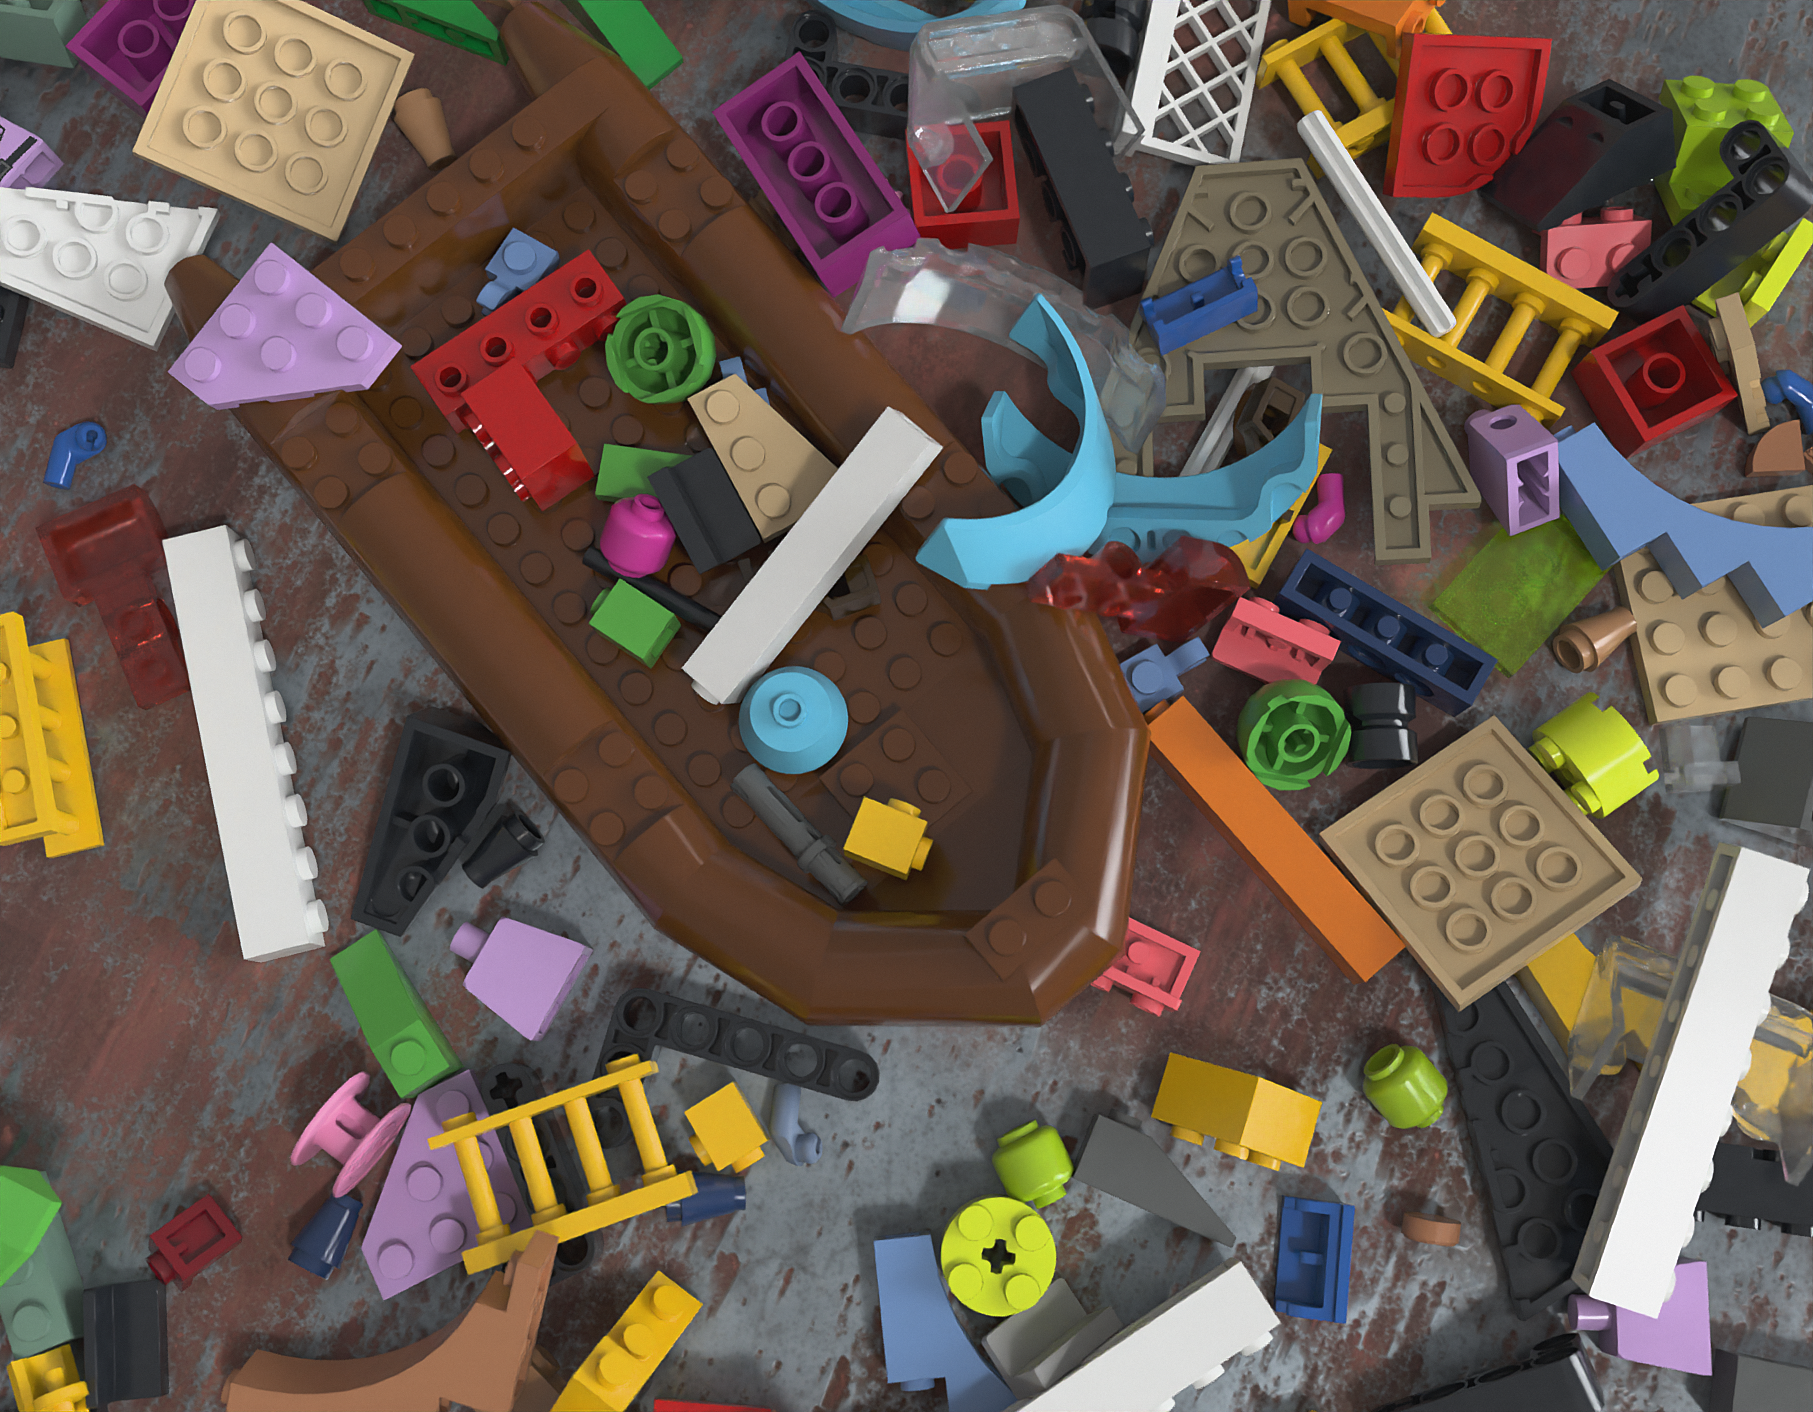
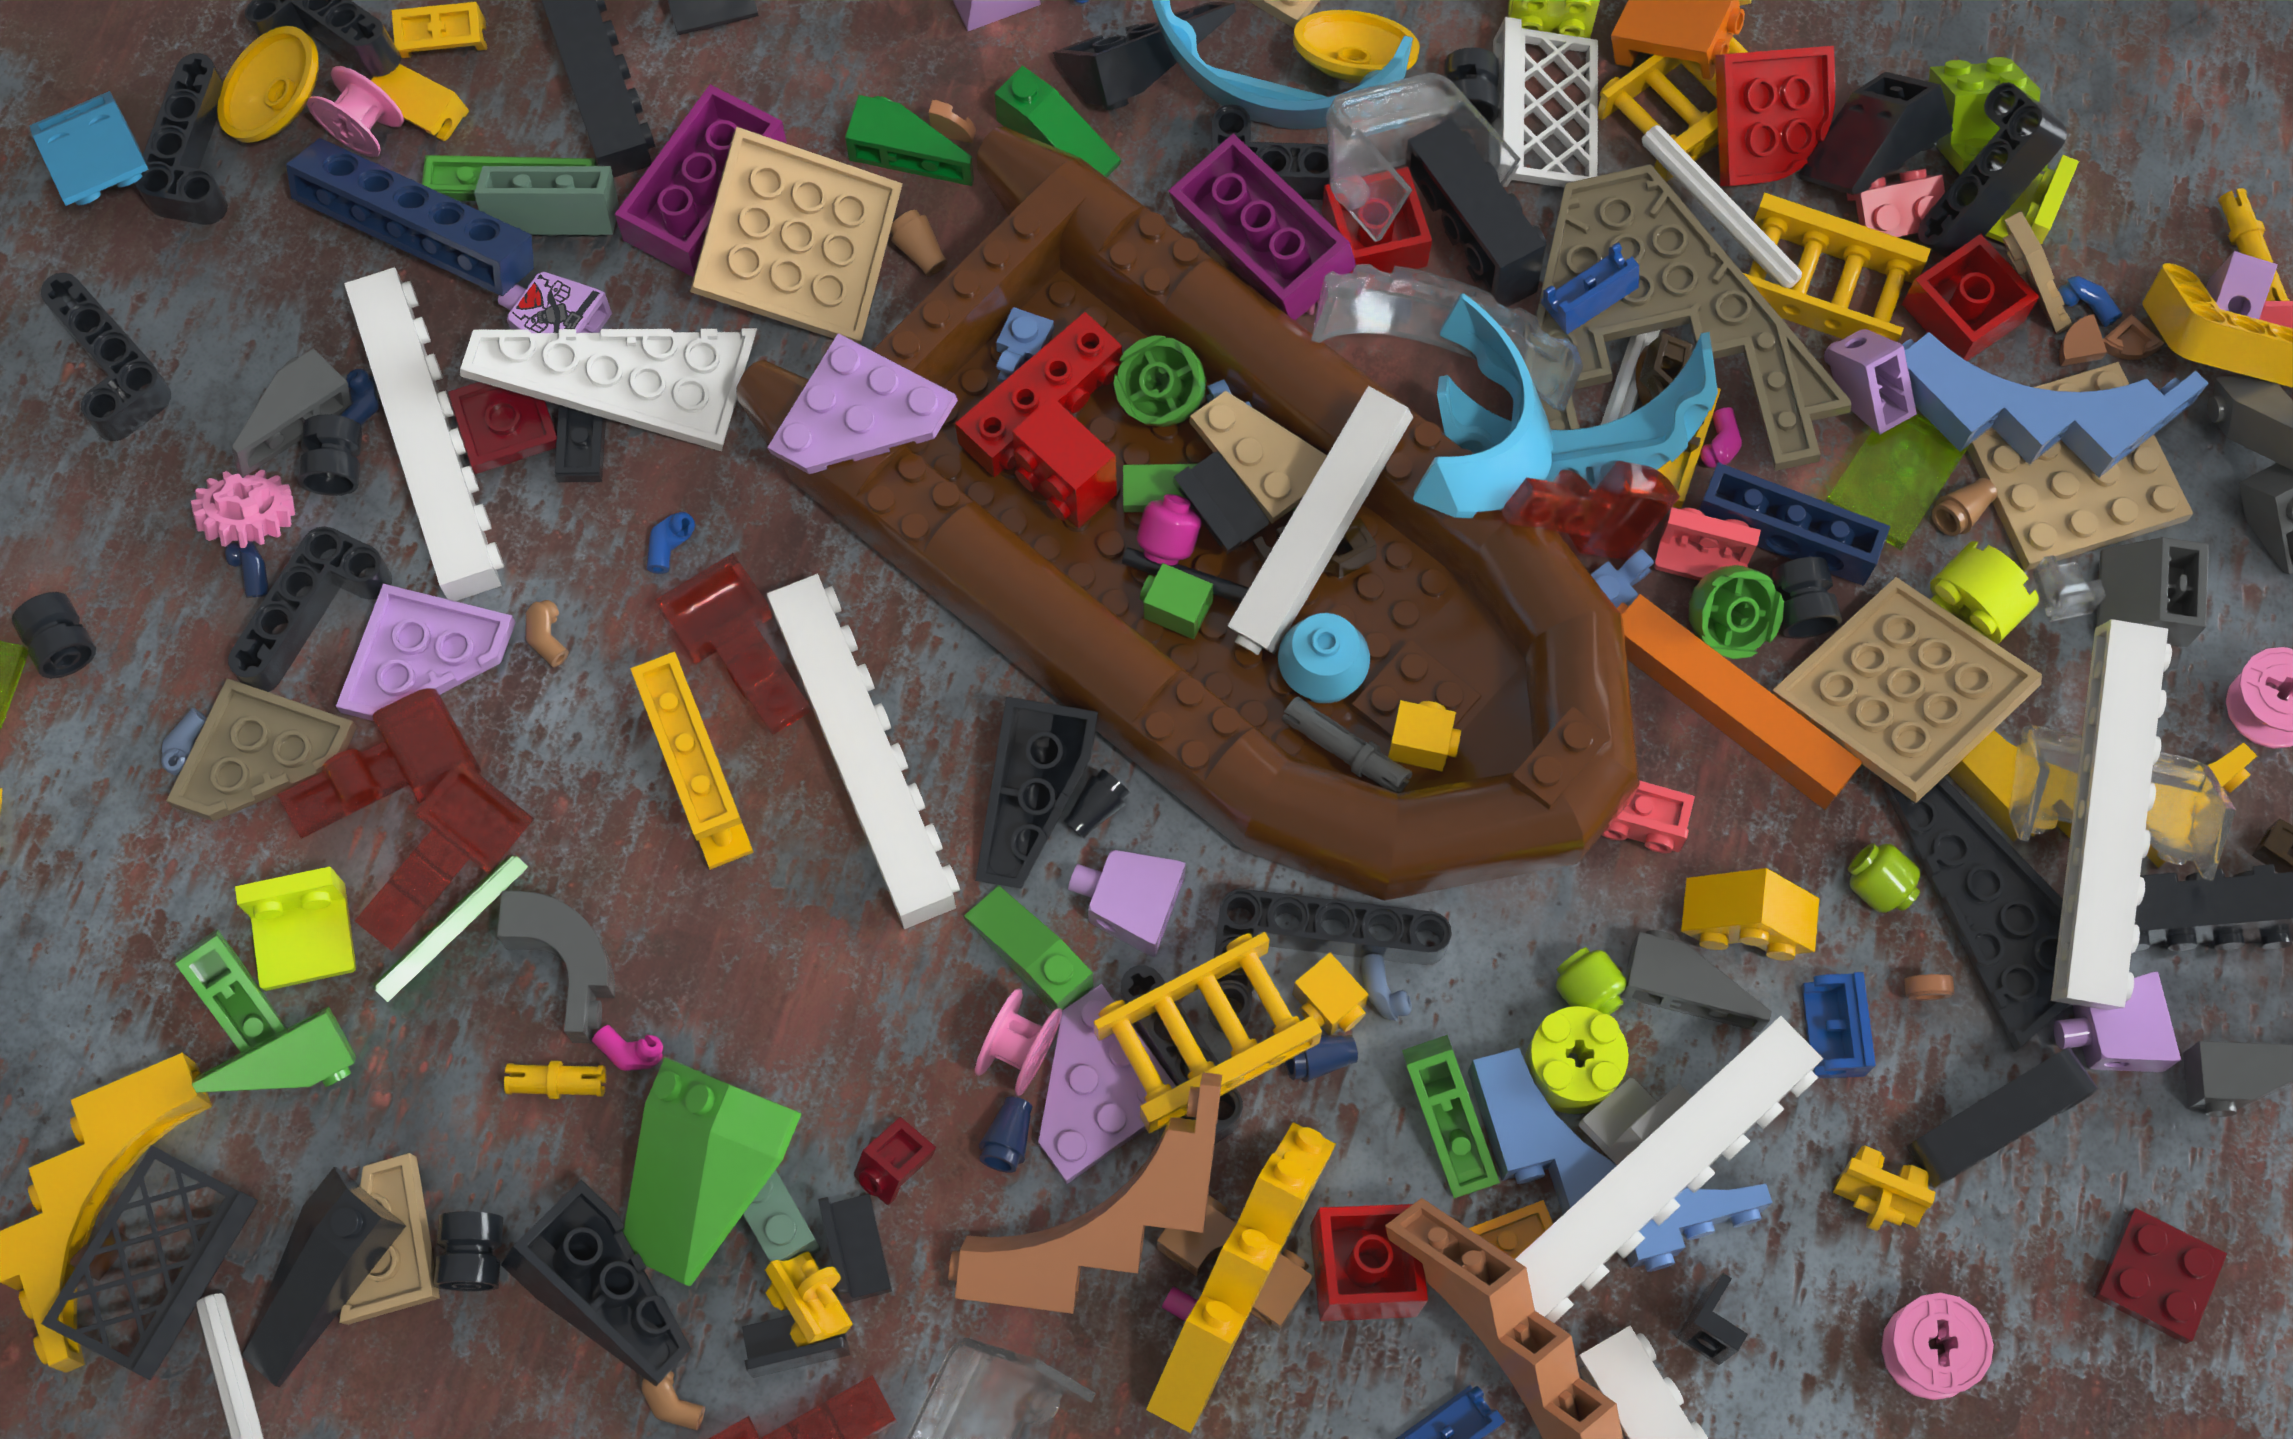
camera: 10 degrees left, 10 degrees down
none -> bright green slope [1402,1035,1500,1199]

